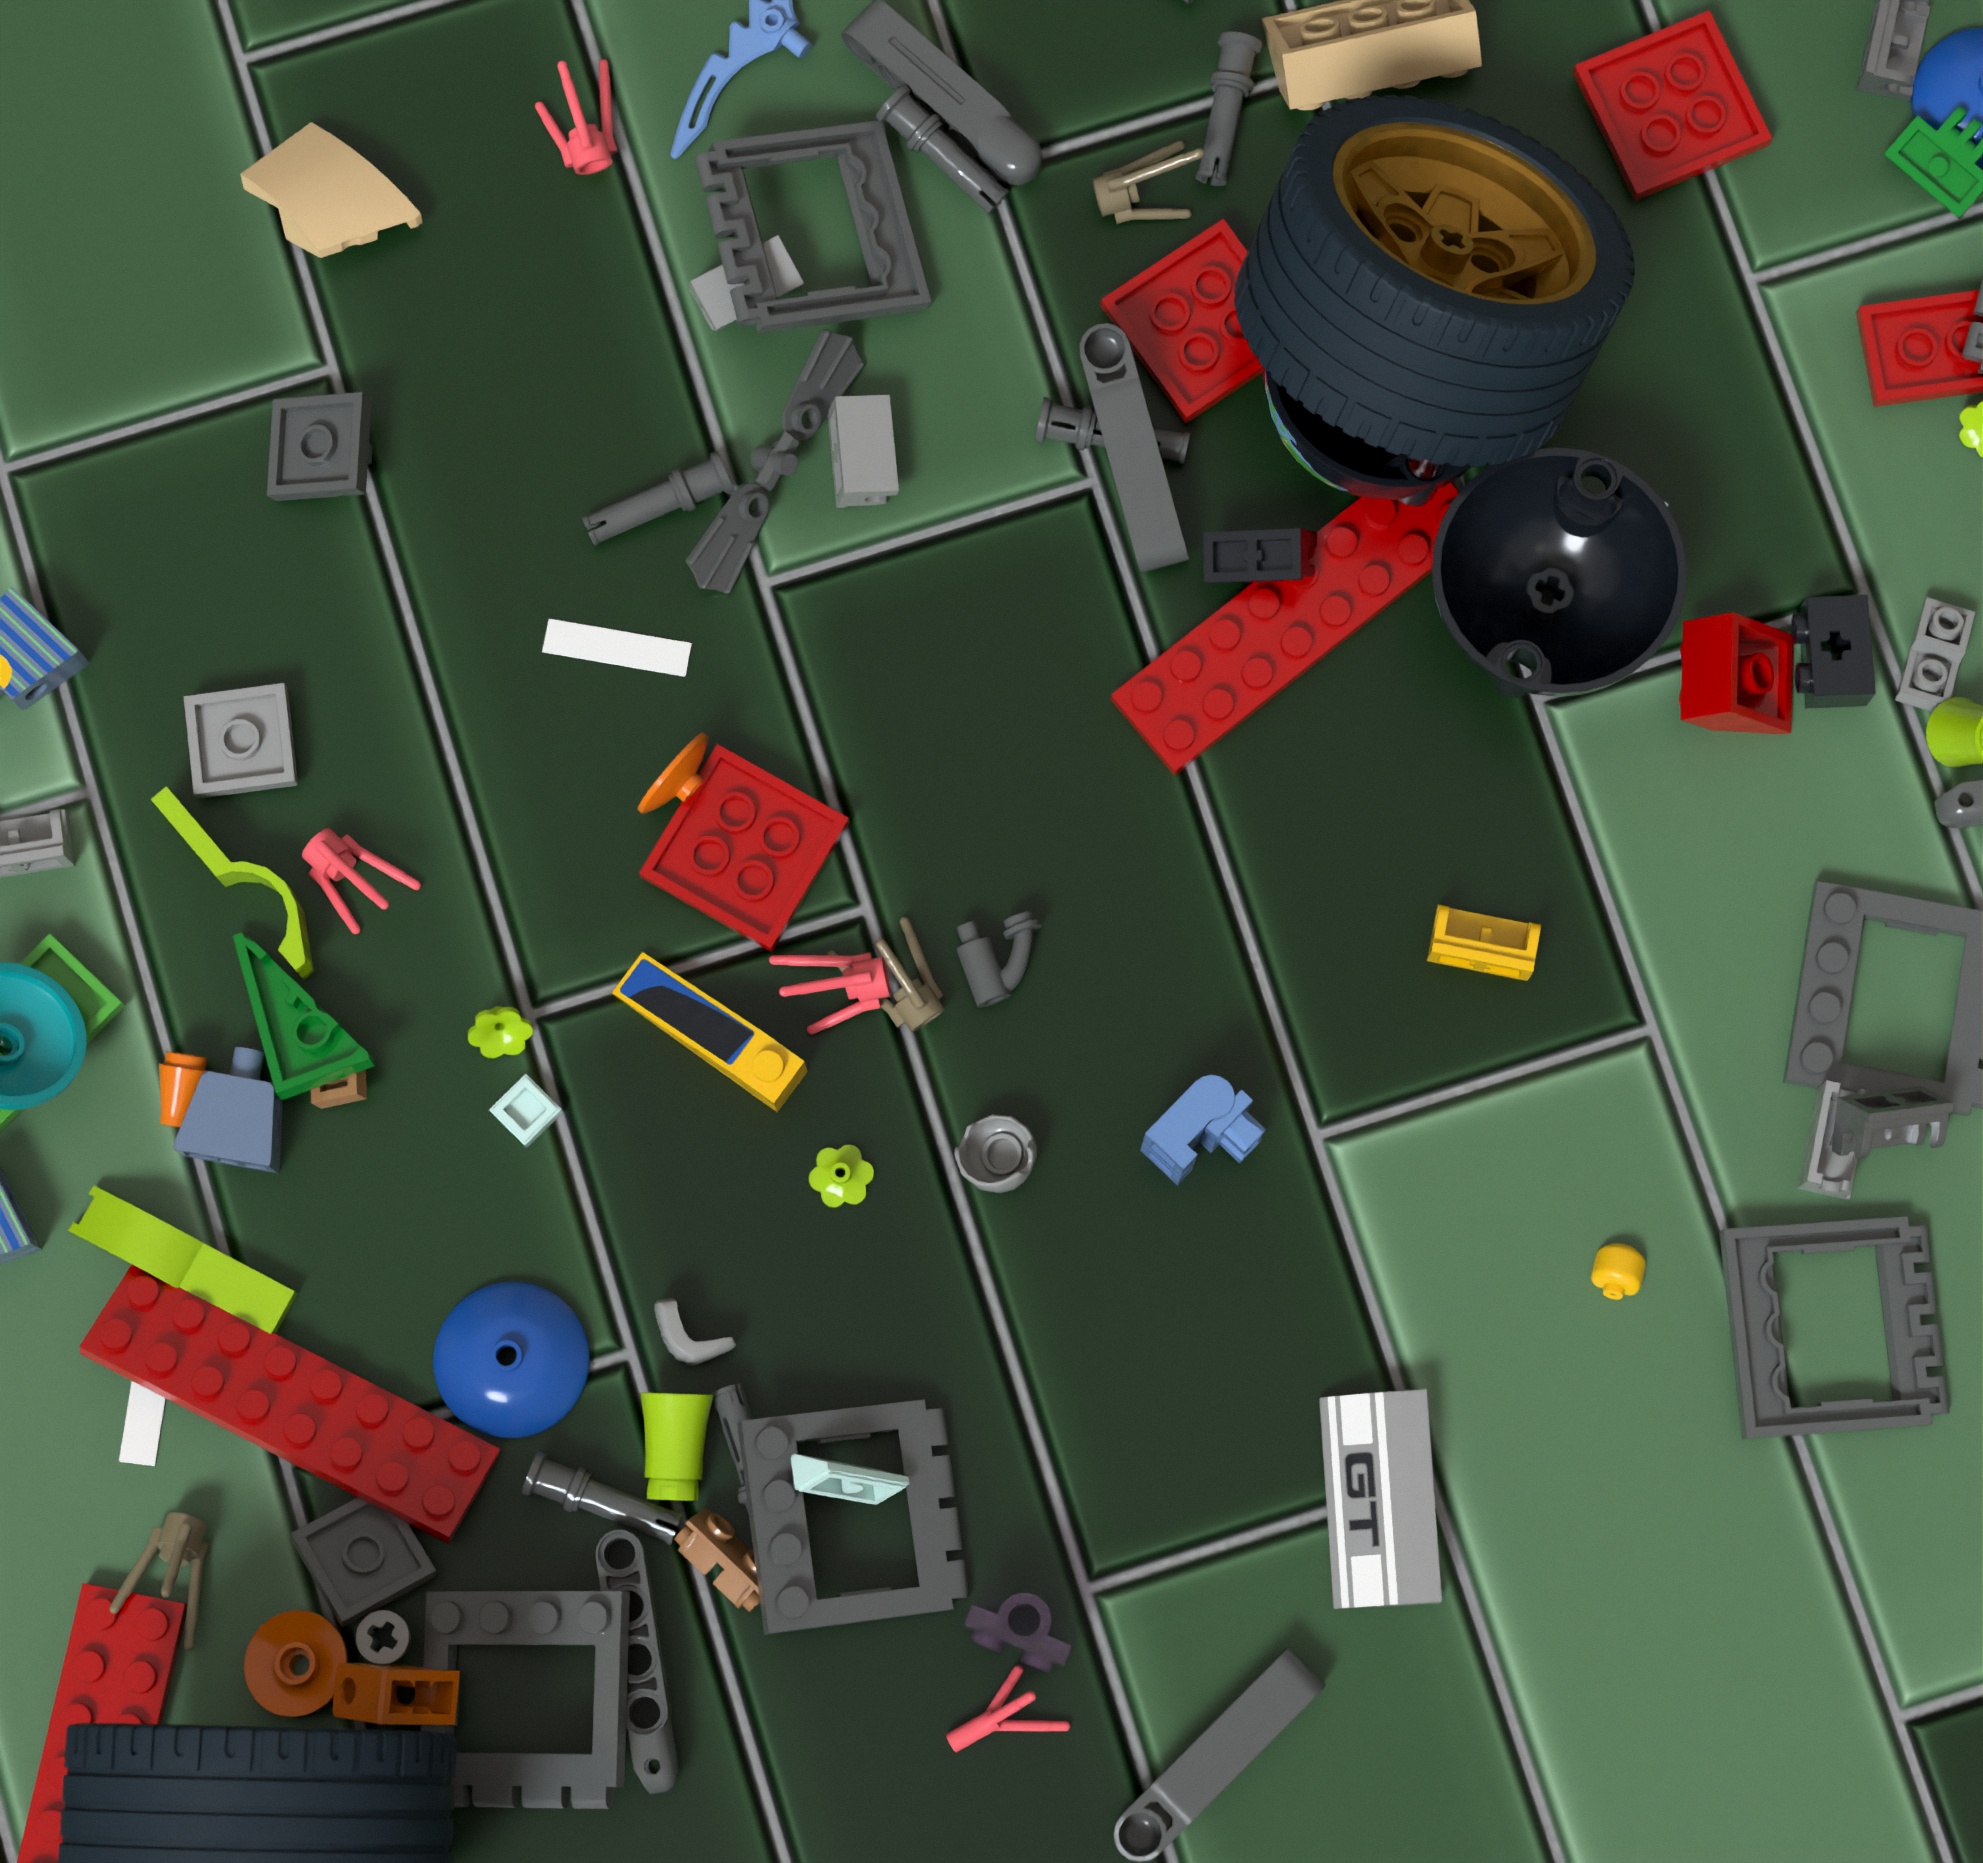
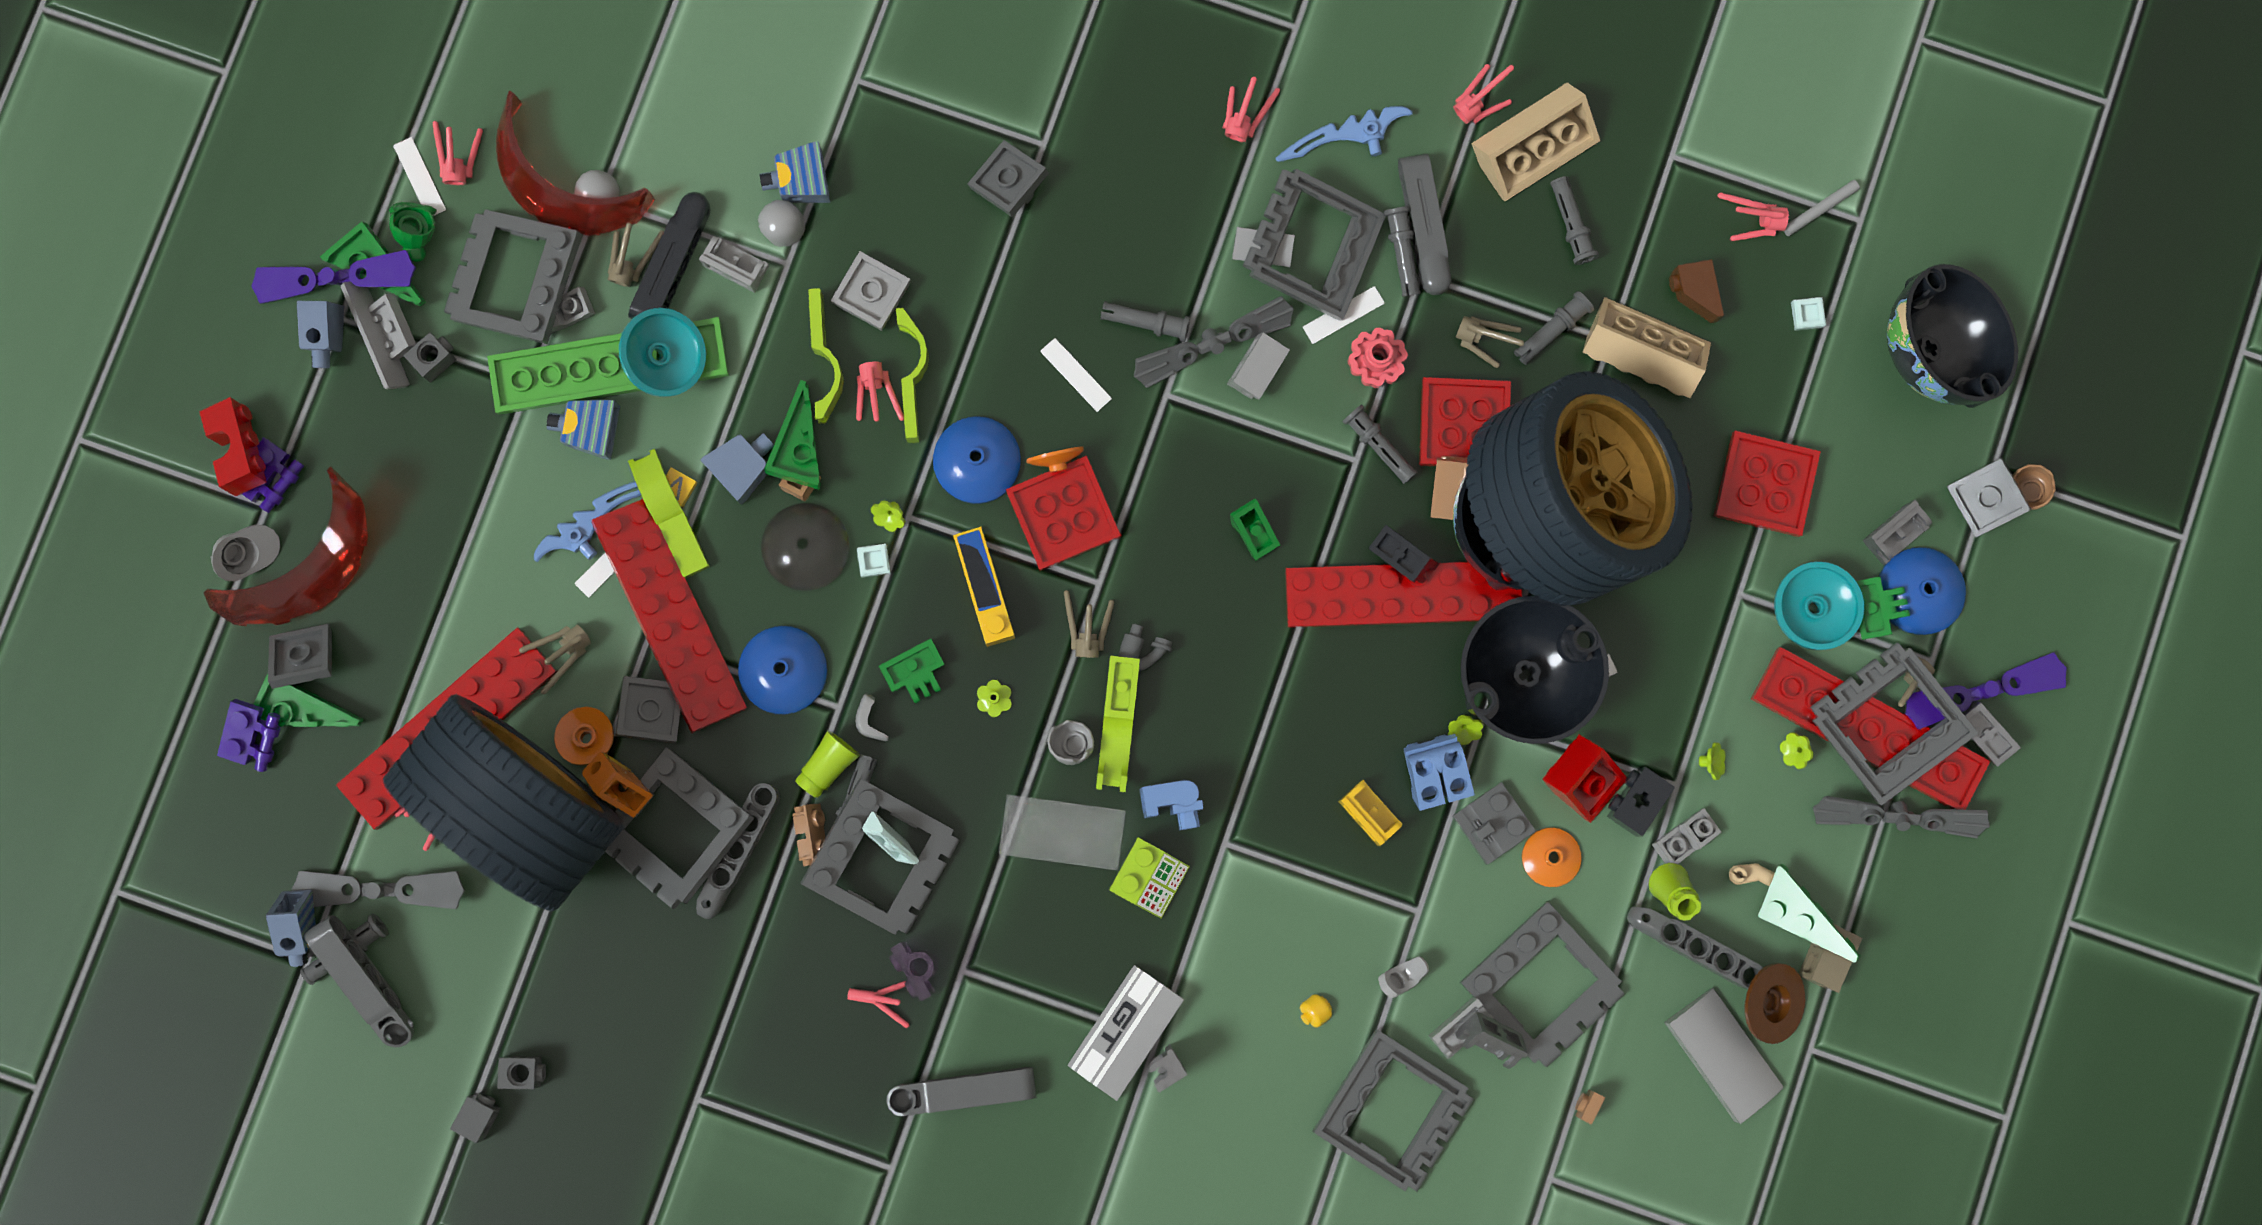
camera: 30 degrees right, 5 degrees up
orange cone [159,1051,209,1127] -> none
tan slope [240,122,423,258] -> none
light grey bush [356,1610,411,1664] -> none
dark grey pin [522,1450,683,1545] -> none
coral plant [769,952,891,1035] -> none
dark grey piece [1079,323,1189,573] -> none
none -> medium blue piece [534,481,641,562]
none -> yellow tile [666,467,697,508]
none -> light grey hair [758,200,805,247]
none -> clear smoke dish [761,503,850,591]
none -> green hinge [879,639,945,704]
none -> lime piece [896,308,929,443]
none -> blue dish [933,417,1021,504]
none -> clear brick [999,795,1126,870]
none -> lime piece [1096,656,1140,792]
none -> lime slope [1109,838,1190,918]
none -> flat silver hinge [1148,1045,1187,1093]
none -> green slope [1230,499,1280,560]
none -> white sticker [1303,286,1385,344]
none -> coral plant [1348,328,1408,388]
none -> light grey hair [1378,956,1429,998]
none -> medium blue hips [1403,734,1475,811]
none -> medium nougat hinge [1430,456,1468,520]
none -> lime plant [1447,715,1483,745]
none -> dark grey hinge [1452,782,1536,865]
none -> orange dish [1522,828,1581,887]
none -> lime plant [1699,743,1726,780]
none -> teal dish [1774,562,1864,650]

